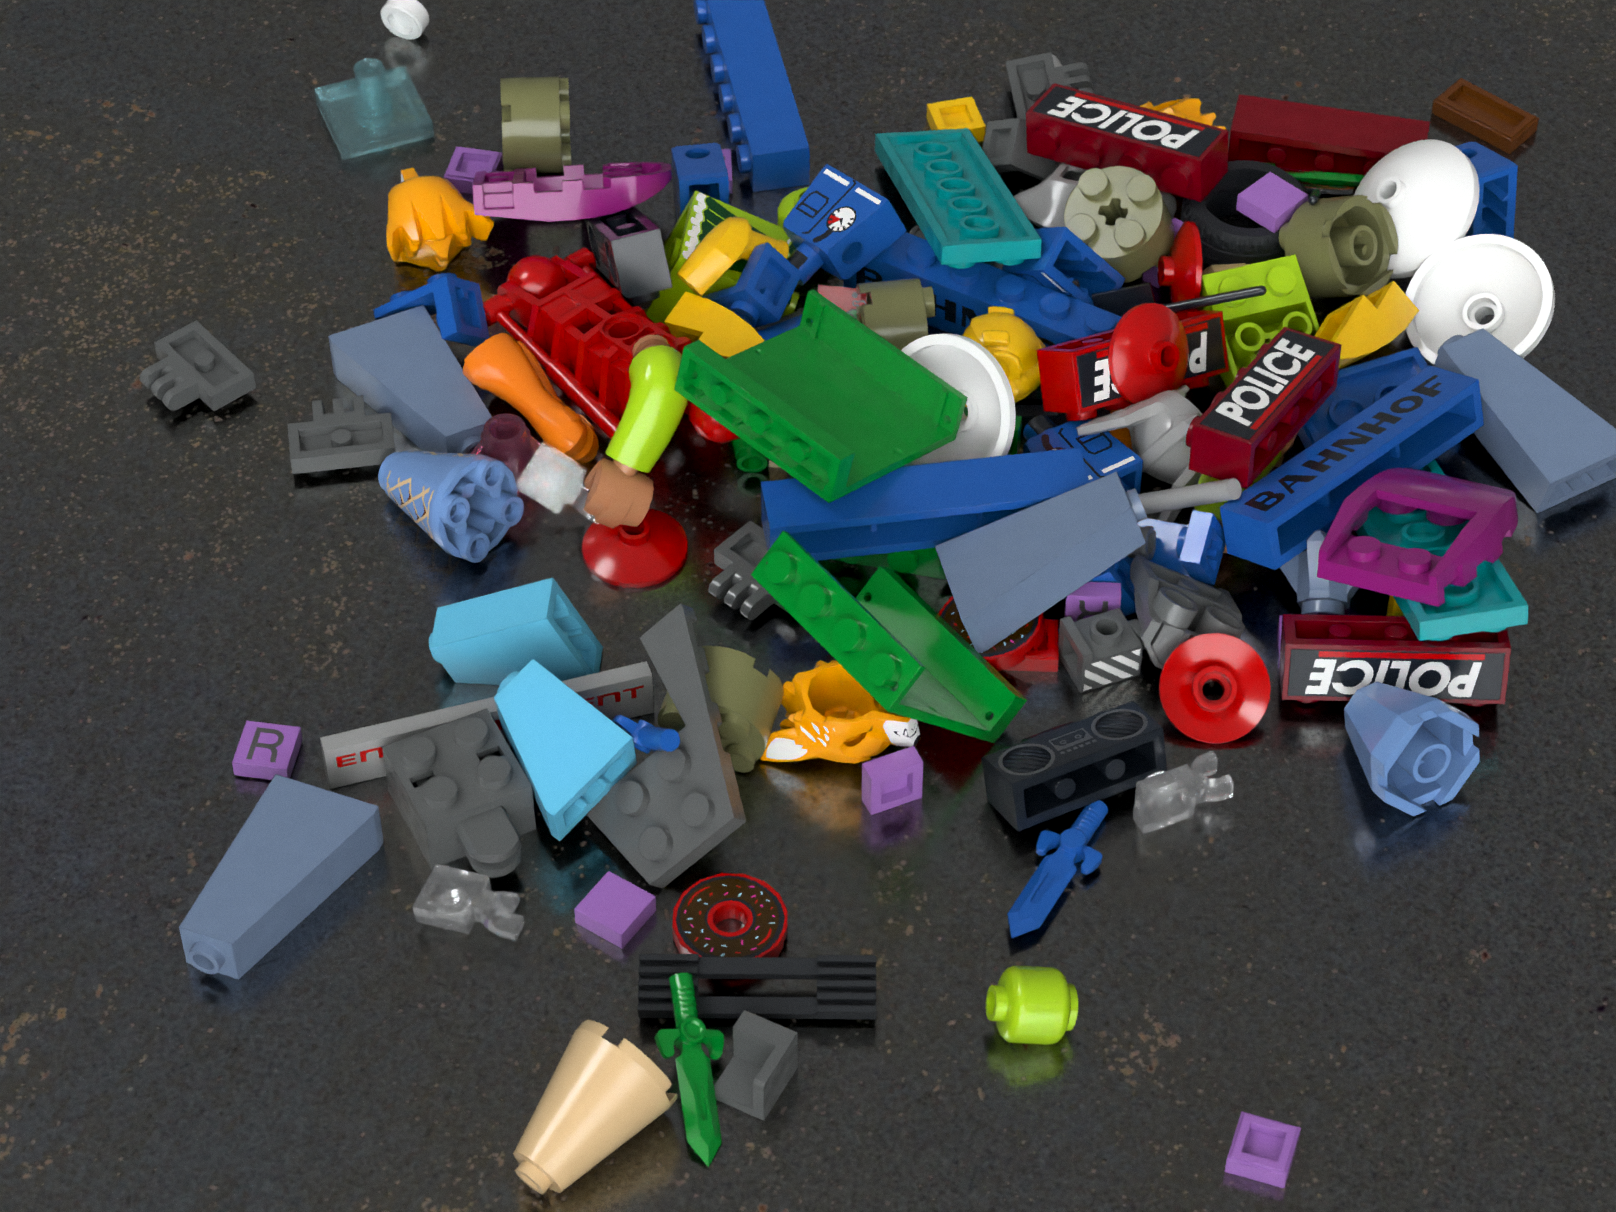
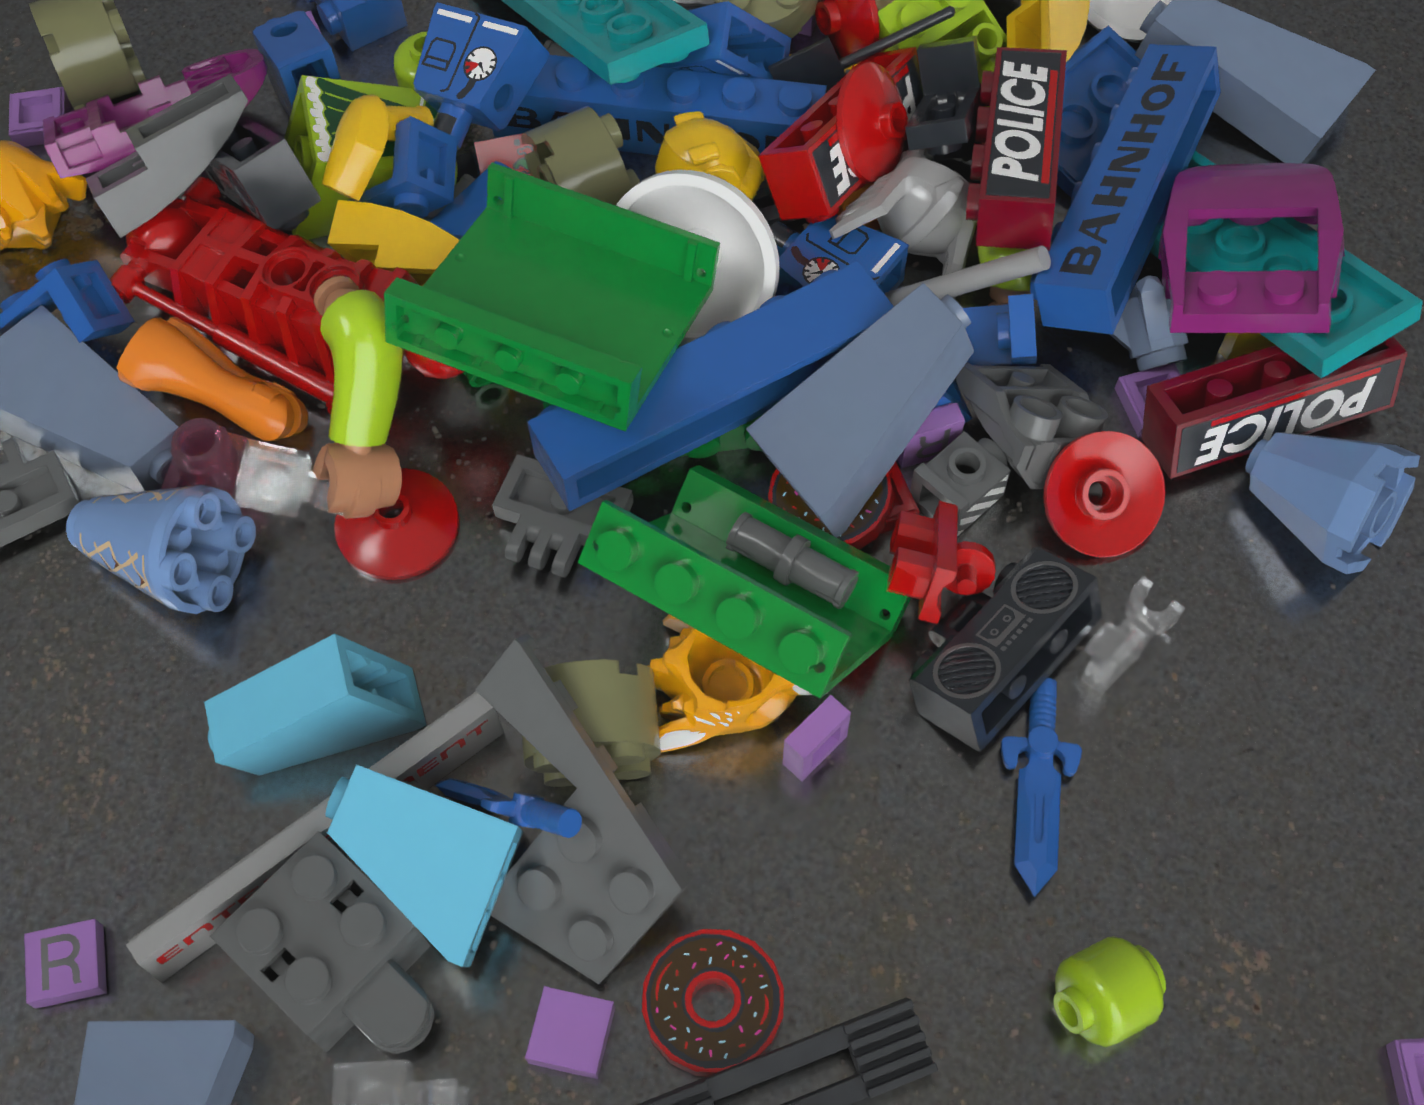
camera: 20 degrees left, 15 degrees up
none -> slope [86,74,248,238]
none -> dark grey pin [726,512,859,609]
none -> red hips [887,501,996,624]
none -> black bracket [905,36,986,161]

